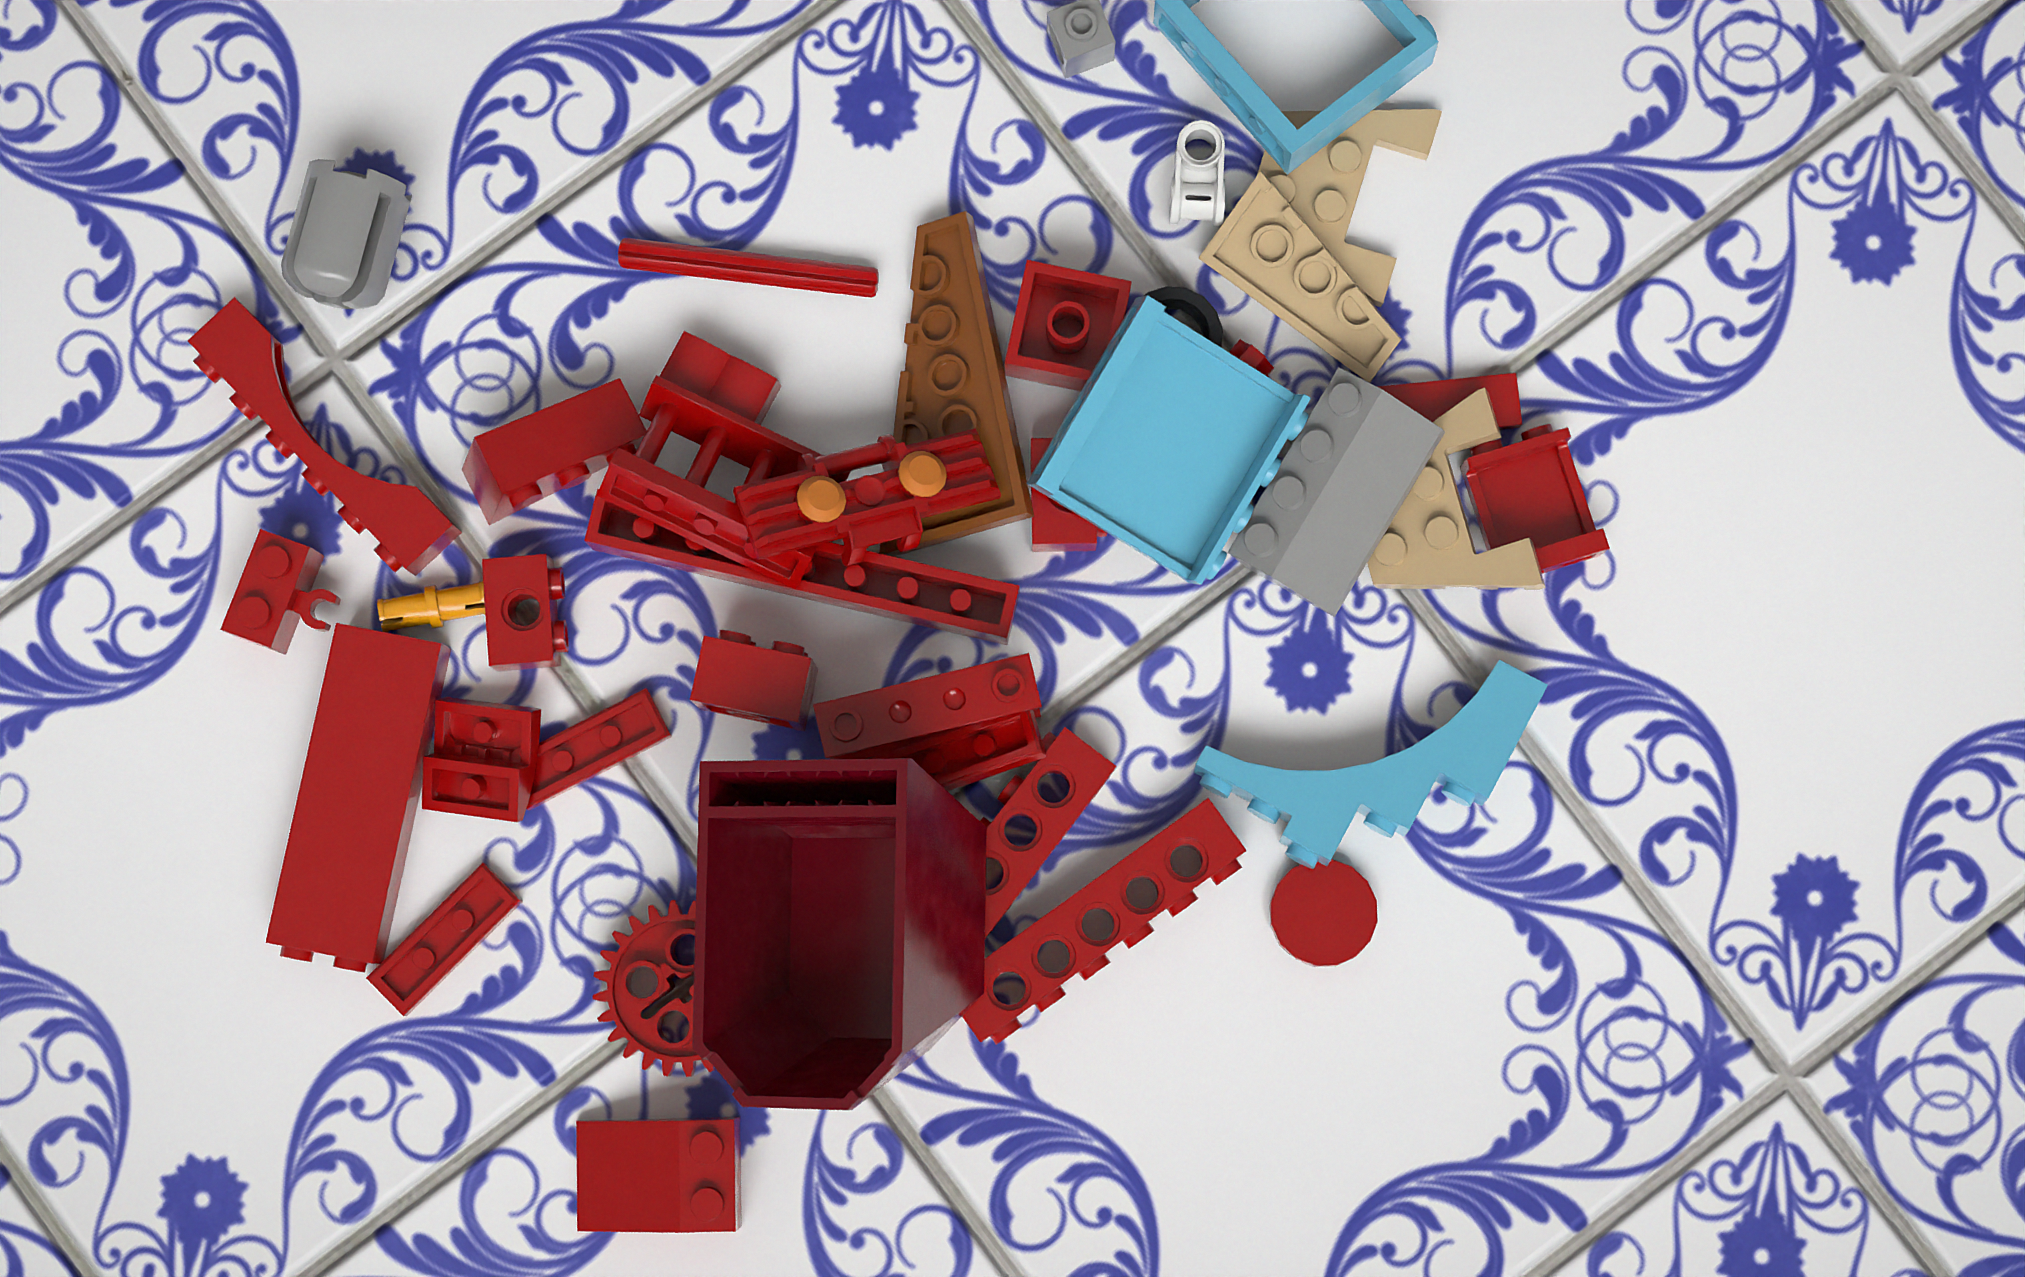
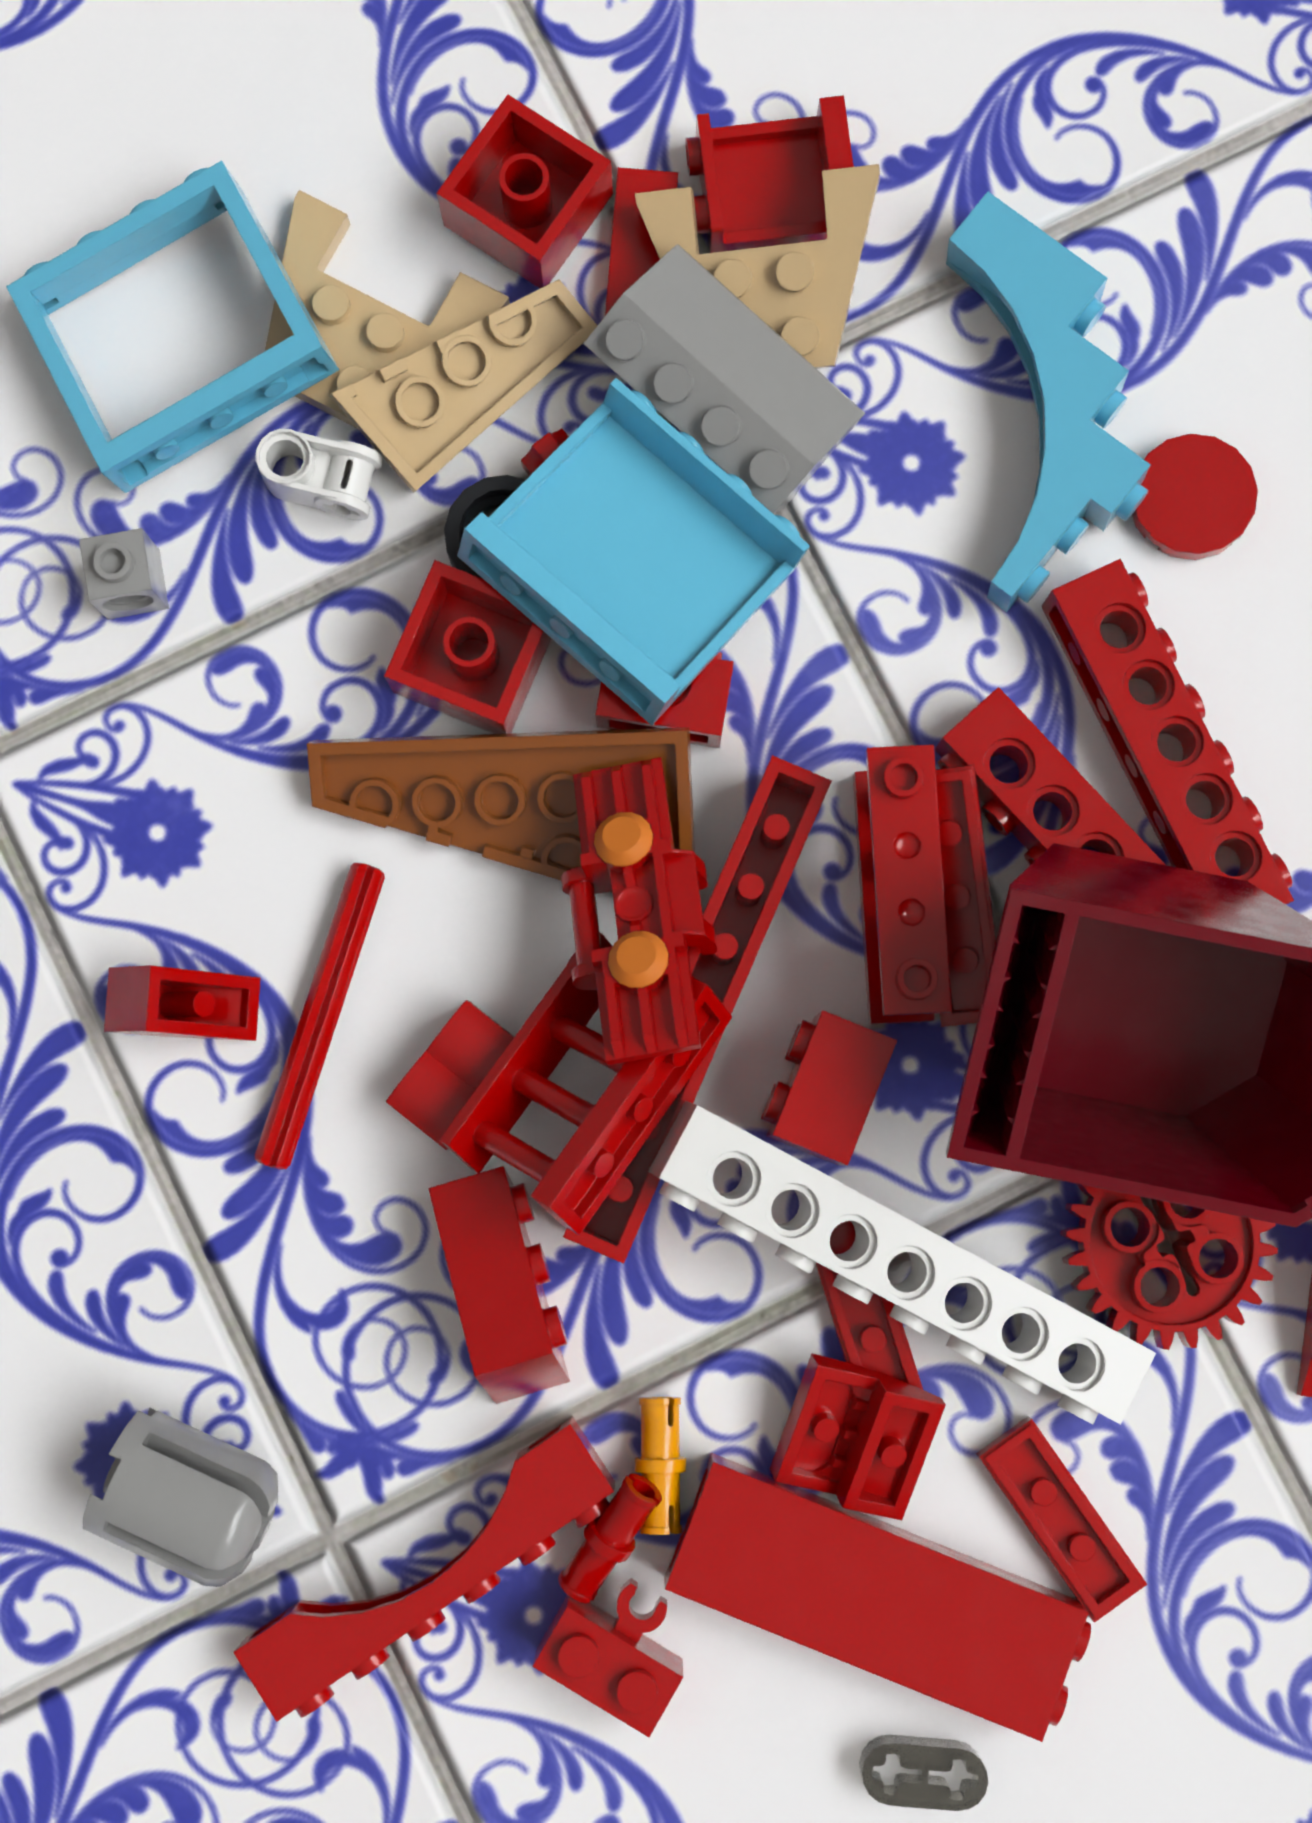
camera: 80 degrees left, 0 degrees up
red brick [482,554,569,672] -> none
none -> red slope [104,965,261,1041]
none -> red brick [436,94,613,288]
none -> red pin [558,1473,662,1604]
none -> white brick [648,1101,1156,1425]
none -> clear smoke beam [859,1734,988,1811]

